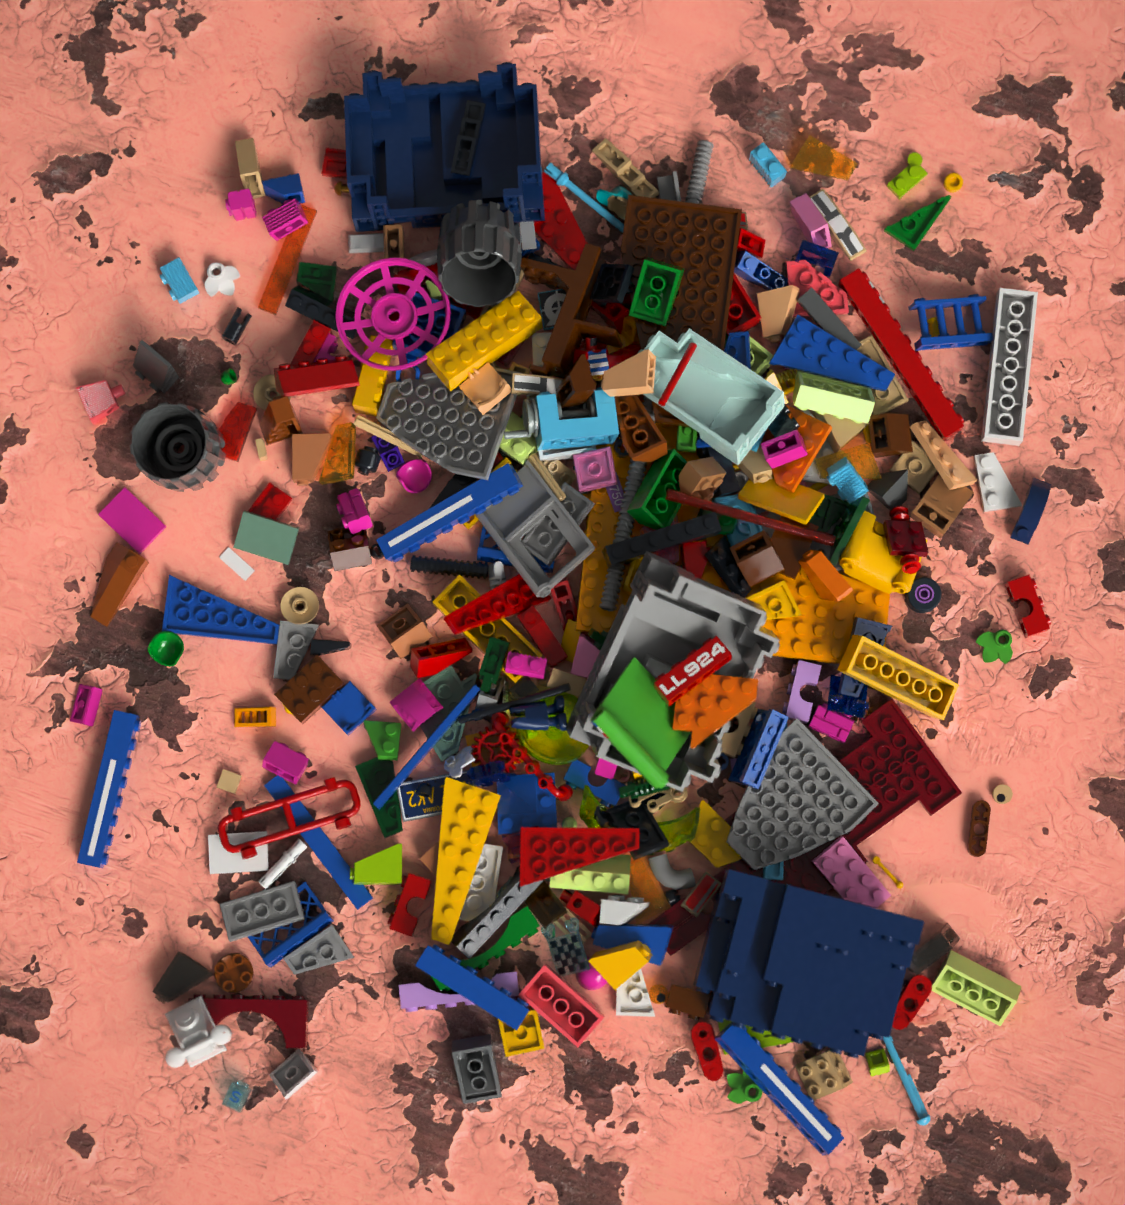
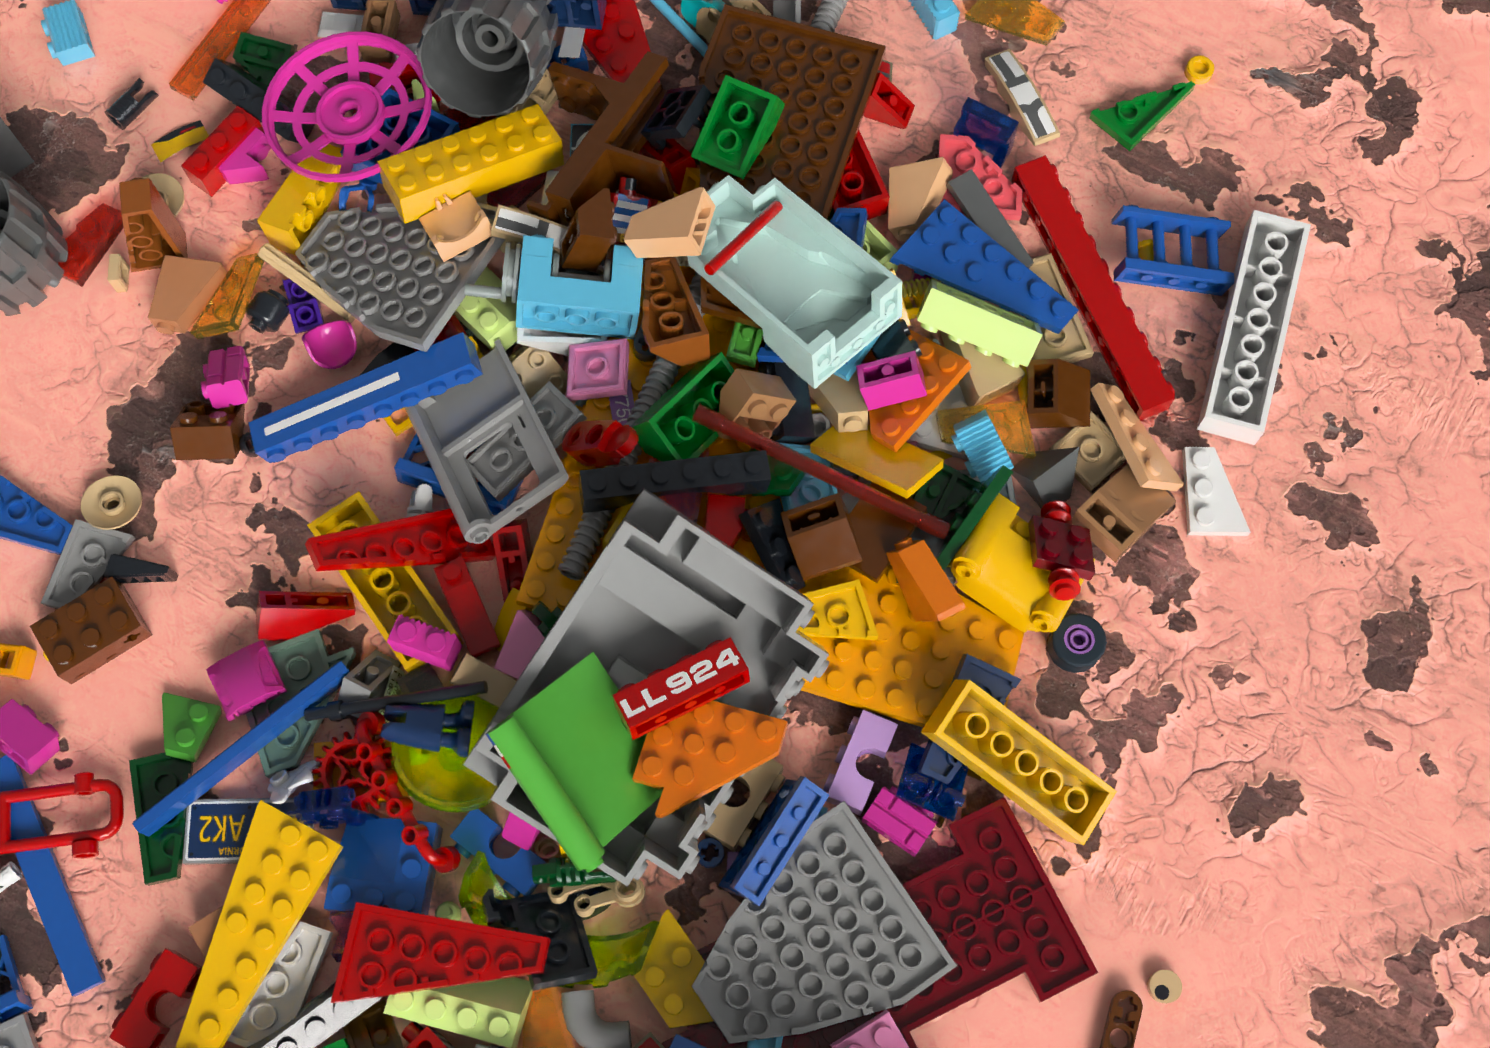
camera: 10 degrees right, 10 degrees down
white plate [205,262,240,297] -> none
white sticker [219,547,255,581] -> none
green hinge [221,368,237,385] -> none
sand green tile [233,511,299,565] -> none
red plate [248,482,293,520] -> none
red slope [273,355,360,397] -> none
blue piece [321,681,377,736] -> none
lime slope [350,844,402,885] -> none
nougat slope [377,603,432,659] -> none
black piece [410,555,489,580] -> none
black hinge [416,781,432,797] -> none
dark green hinge [479,637,510,692] -> none
tan axle [527,453,566,502] -> none
blue slope [734,251,788,291] -> none
bright pink slope [790,193,832,255] -> none
lime hinge [887,152,928,200] -> none
bright green plate [976,630,1013,664] -> none
red arch [1005,575,1051,639] -> none
dark blue arch [1010,477,1051,545] -> none
none -> yellow sticker [151,120,209,163]
none -> red piece [562,420,639,467]

